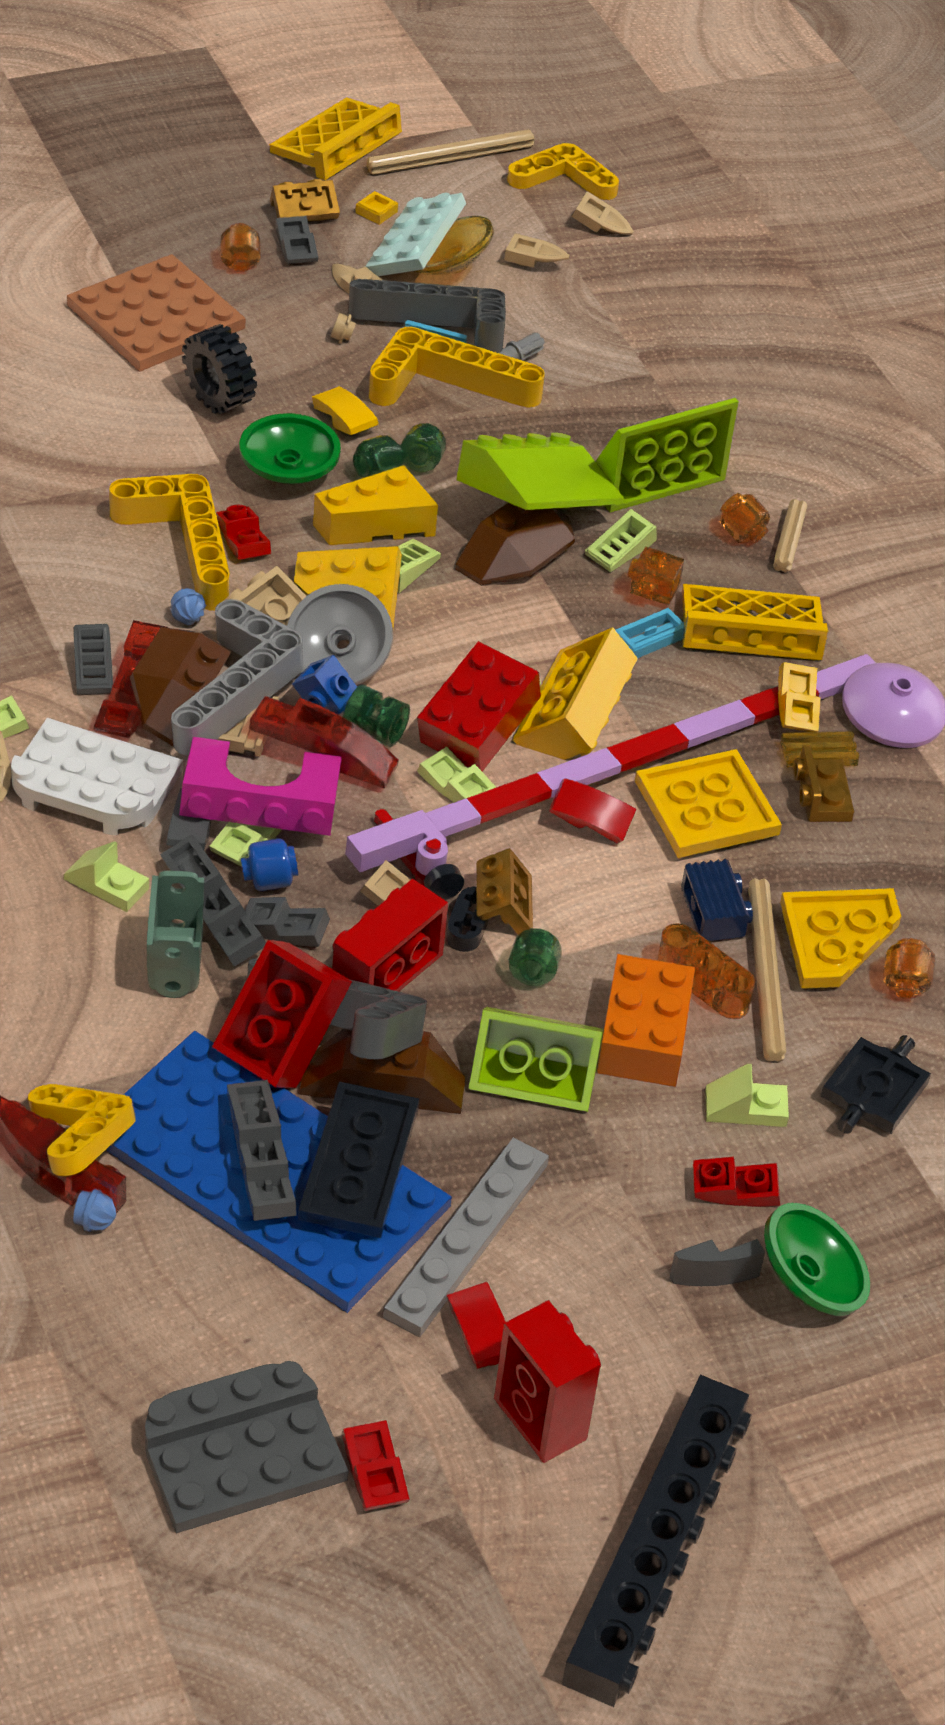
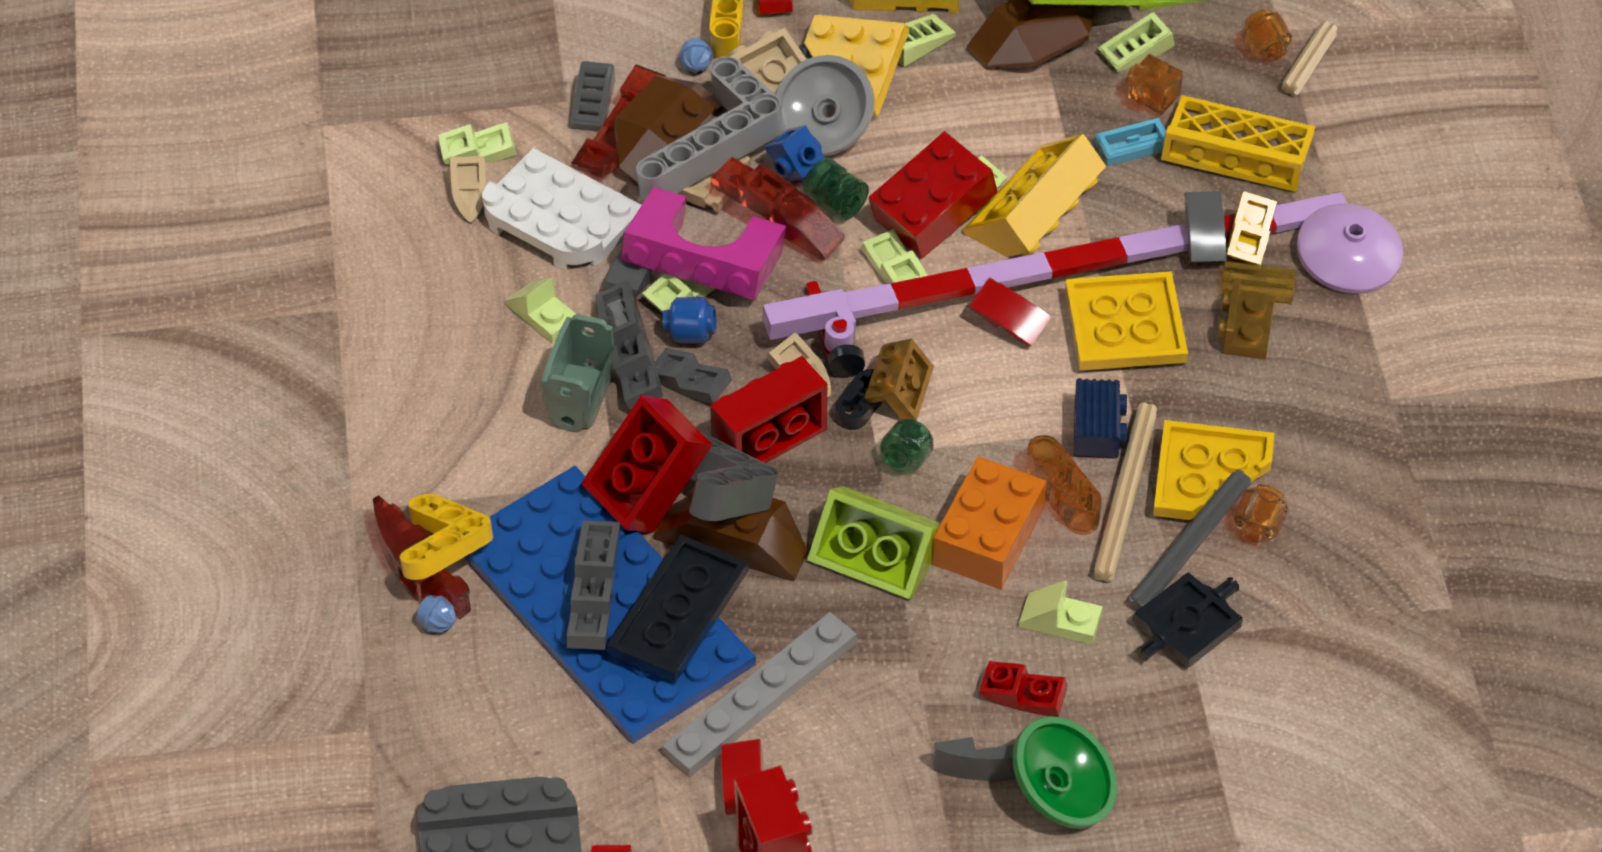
camera: 20 degrees right, 5 degrees up
none -> dark grey axle [1129,470,1251,610]
none -> dark grey slope [1184,191,1227,262]

